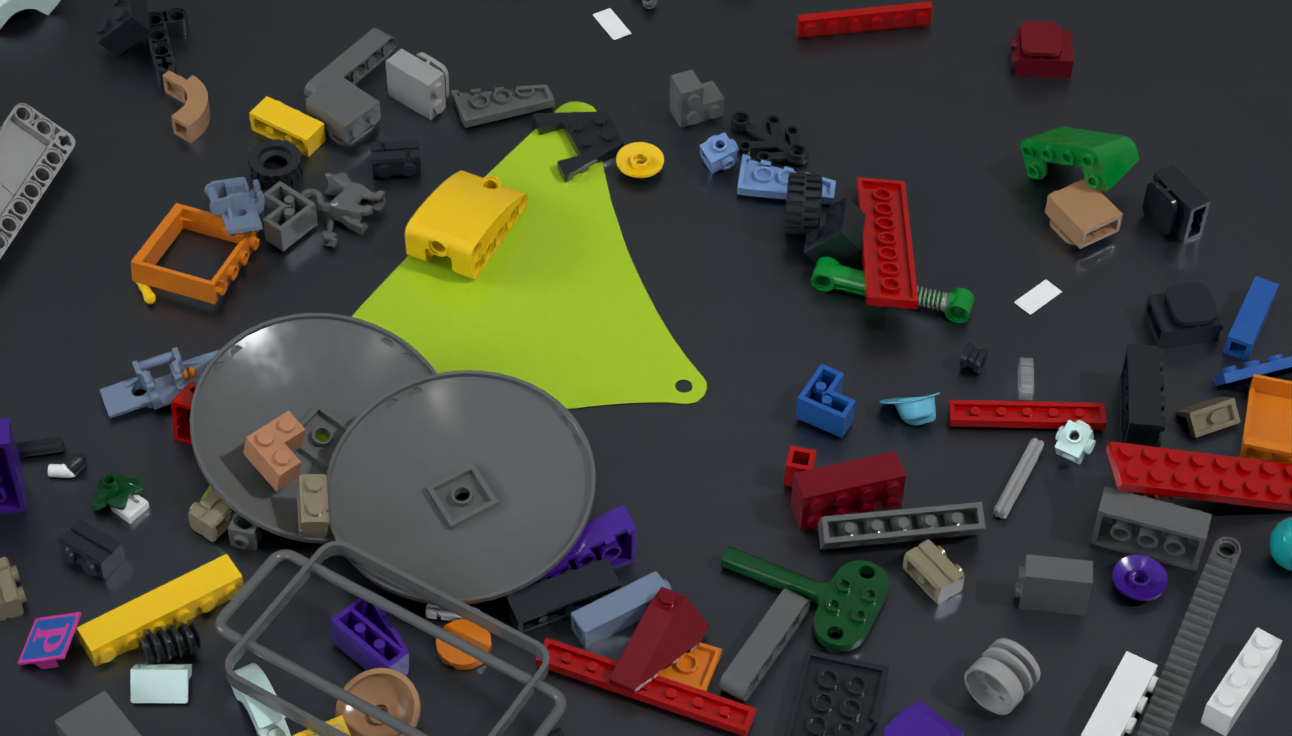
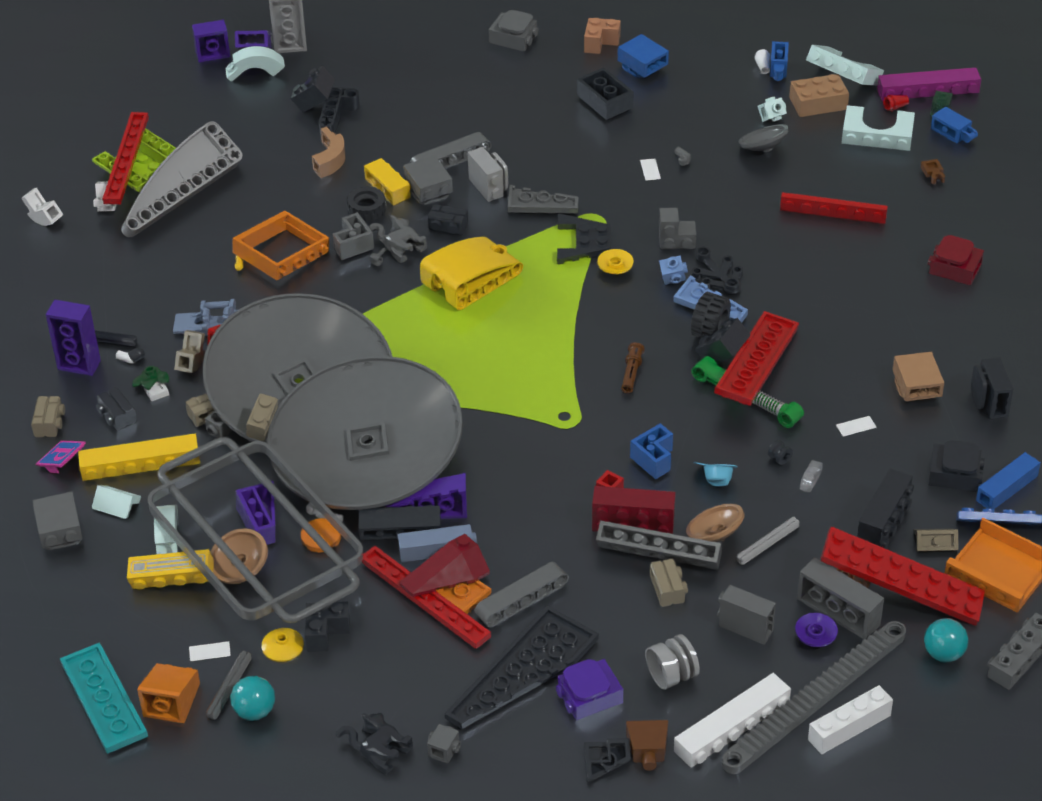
camera: 25 degrees right, 5 degrees down
black piece [137,619,201,665] -> none
sand blue piece [204,177,265,236] -> none
nougat brick [243,411,306,492] -> none
dark green piece [721,546,889,652] -> none
red plate [948,400,1107,430] -> none
green windscreen [1020,127,1139,191] -> none
light aqua brick [1055,420,1096,465] -> none
none -> dark tan brick [174,330,205,373]
none -> reddish brown pin [621,342,645,393]
none -> medium nougat dish [686,504,745,542]

